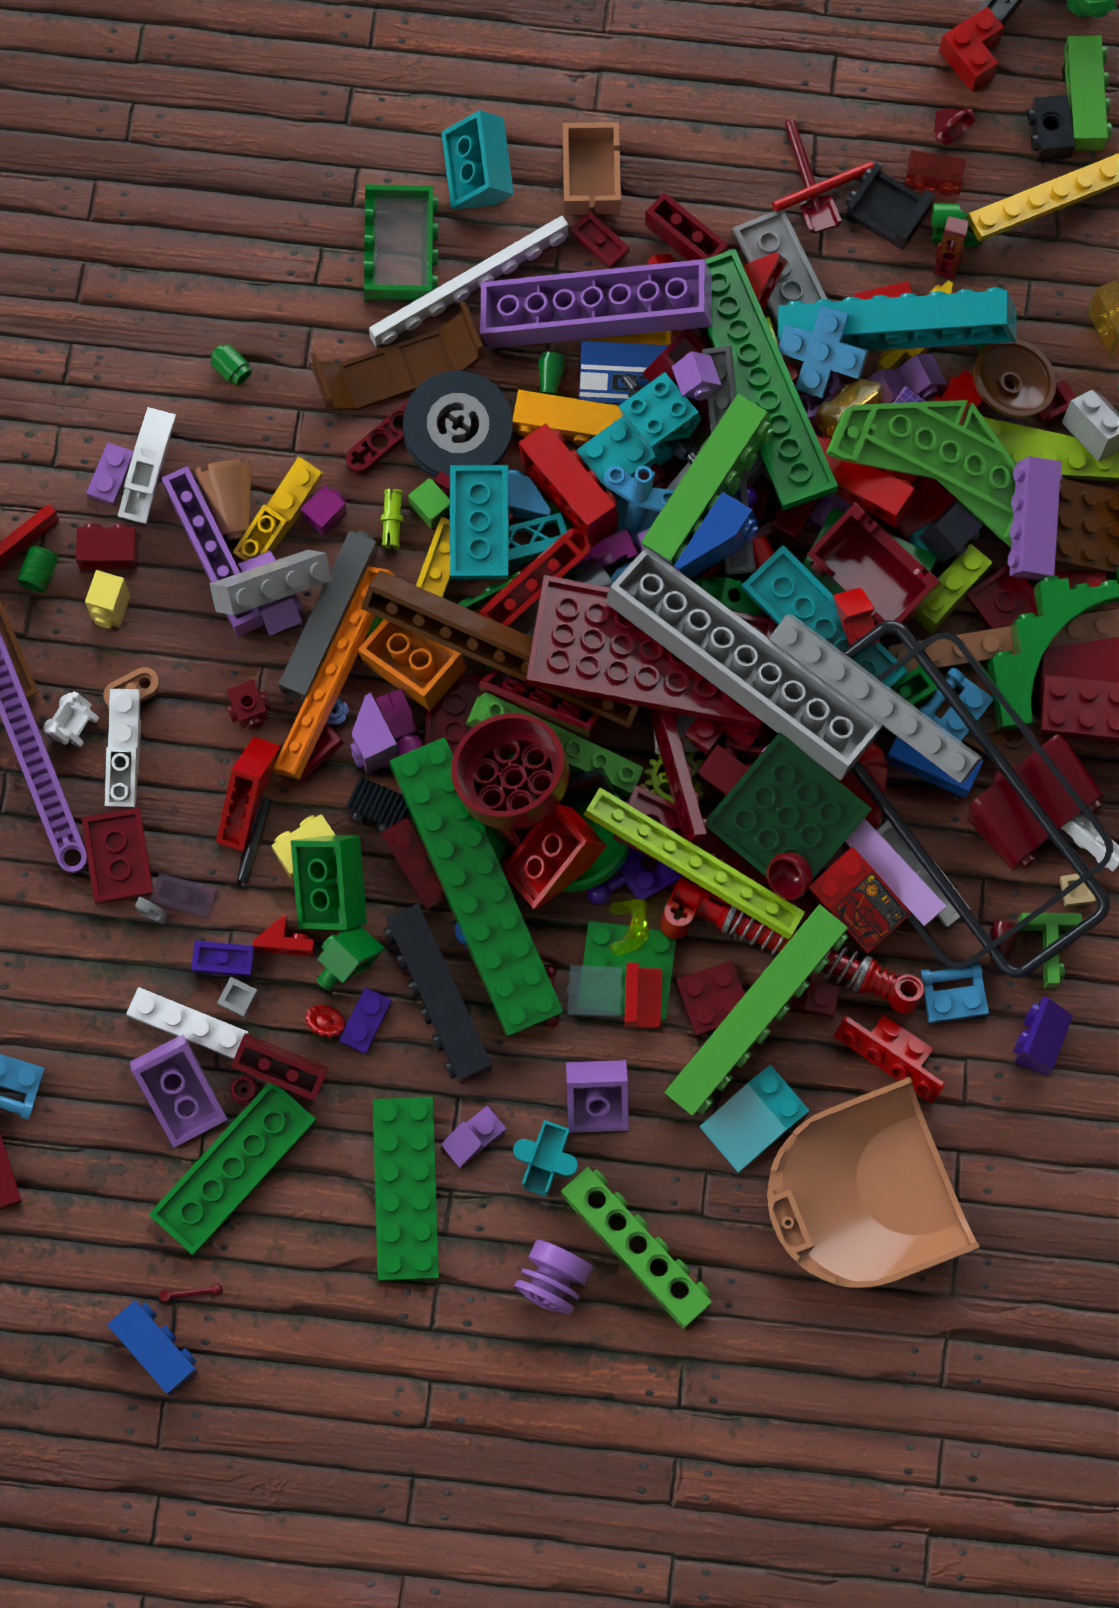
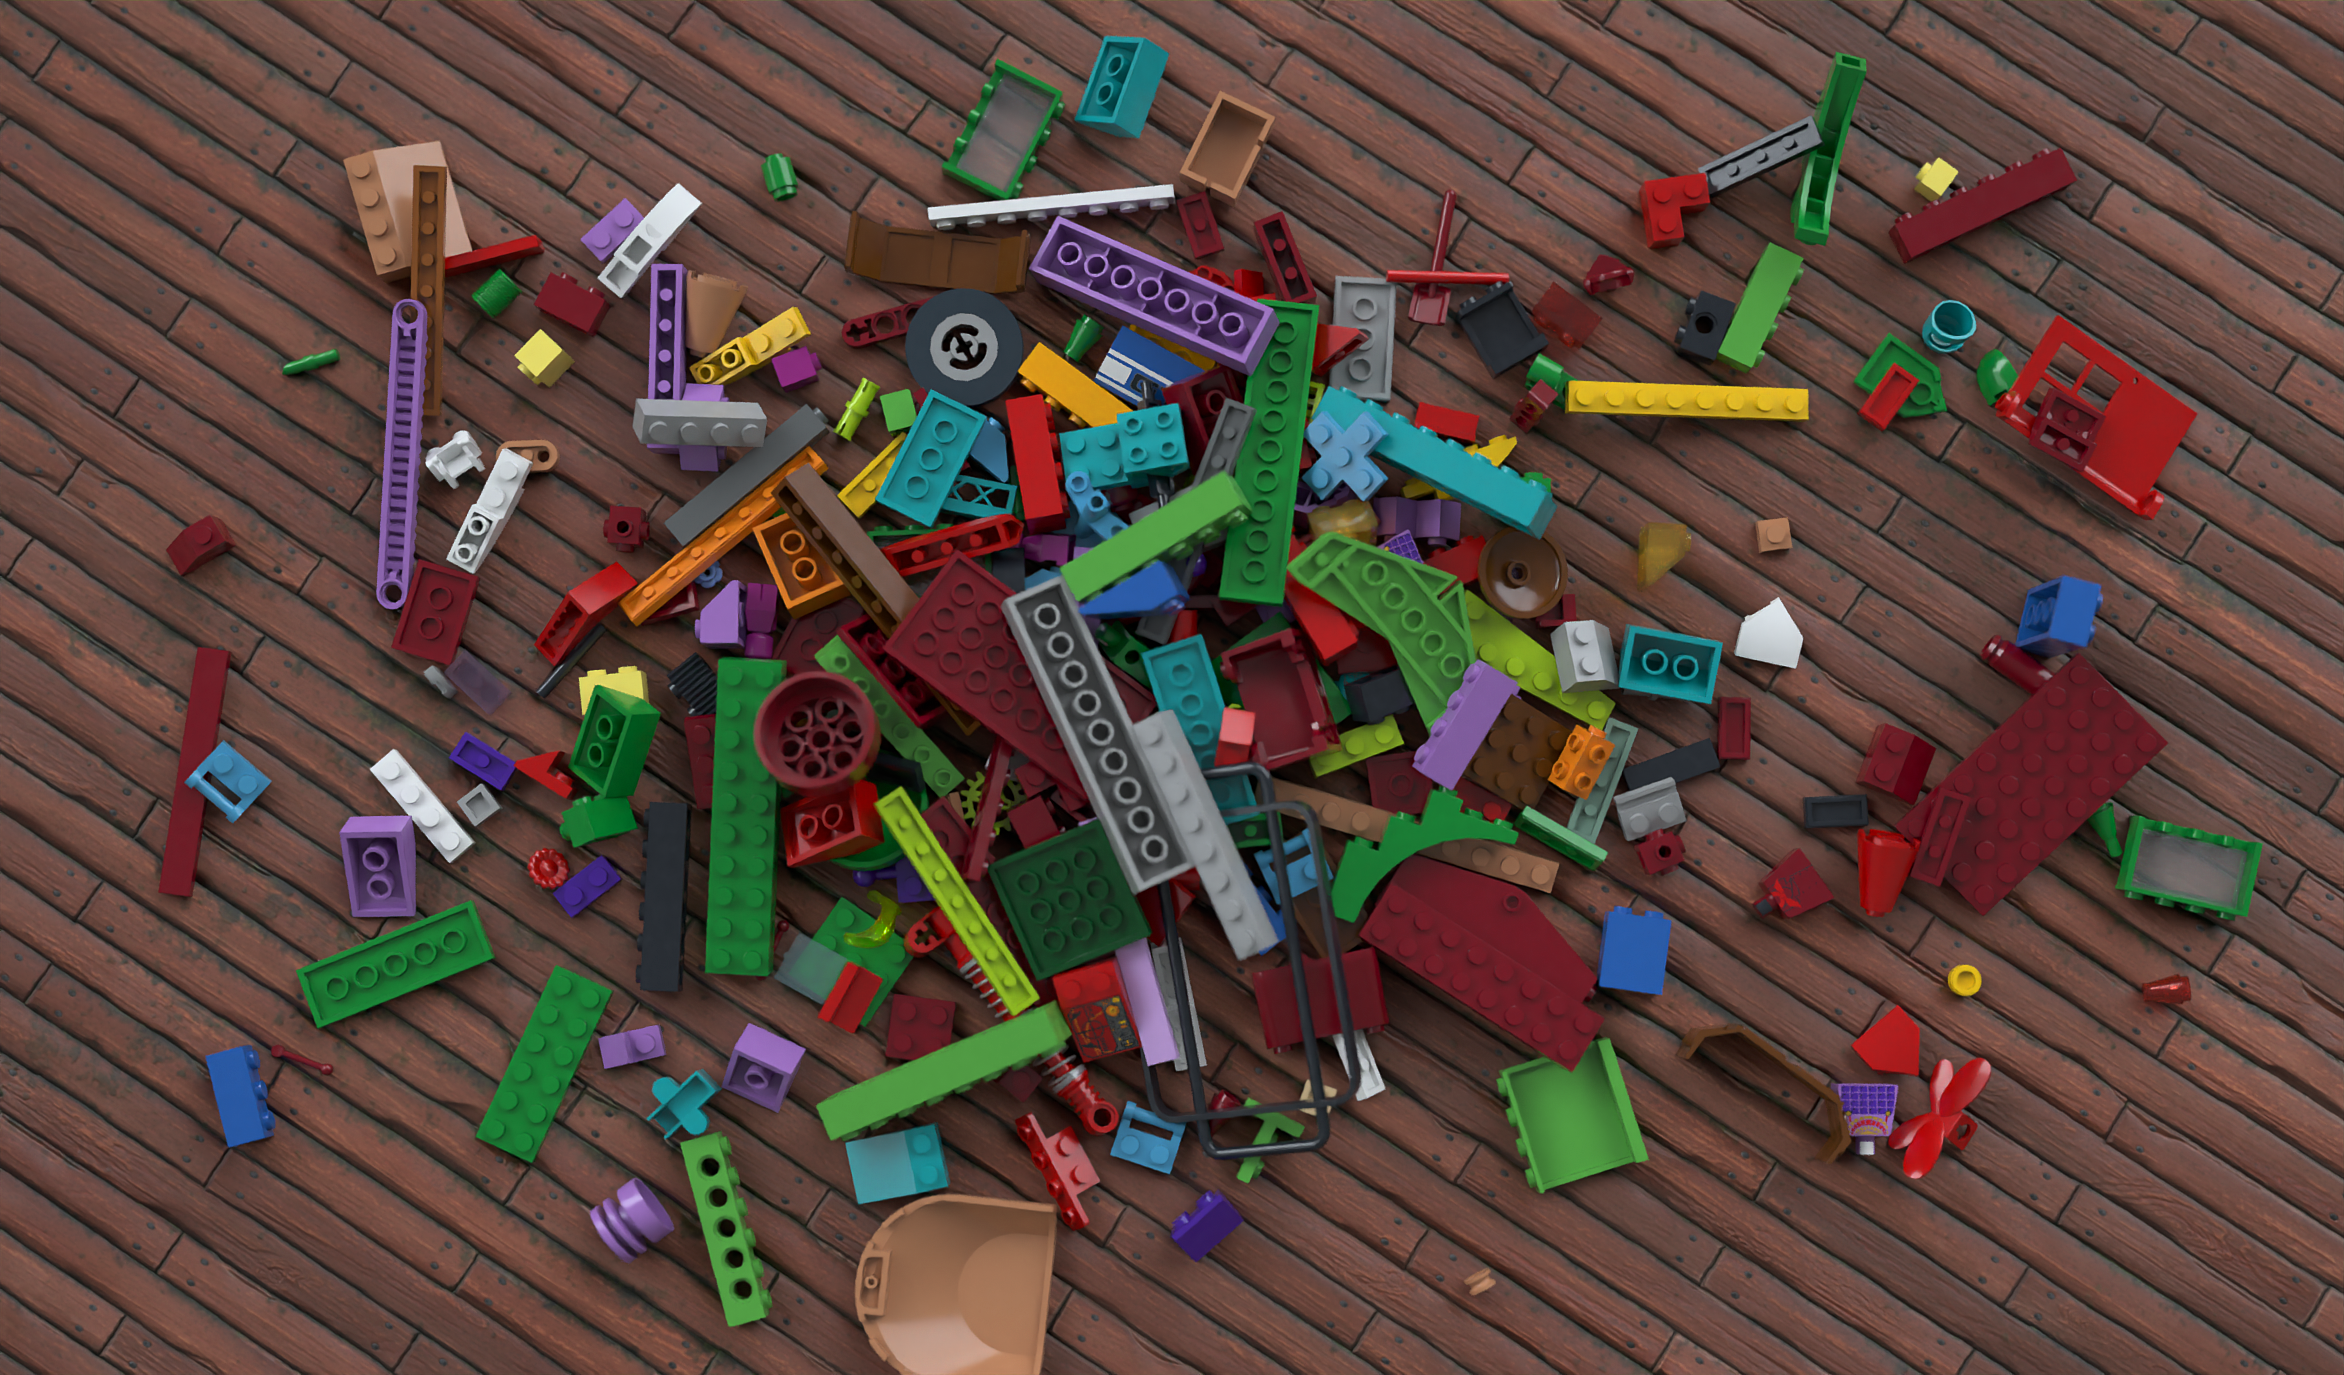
camera: 30 degrees right, 10 degrees up
dark red plate [230,1075,259,1105] -> none
dark red brick [231,1033,328,1101] -> none
medium lavender brick [672,351,721,401] -> none
dark red piece [766,852,812,900] -> none

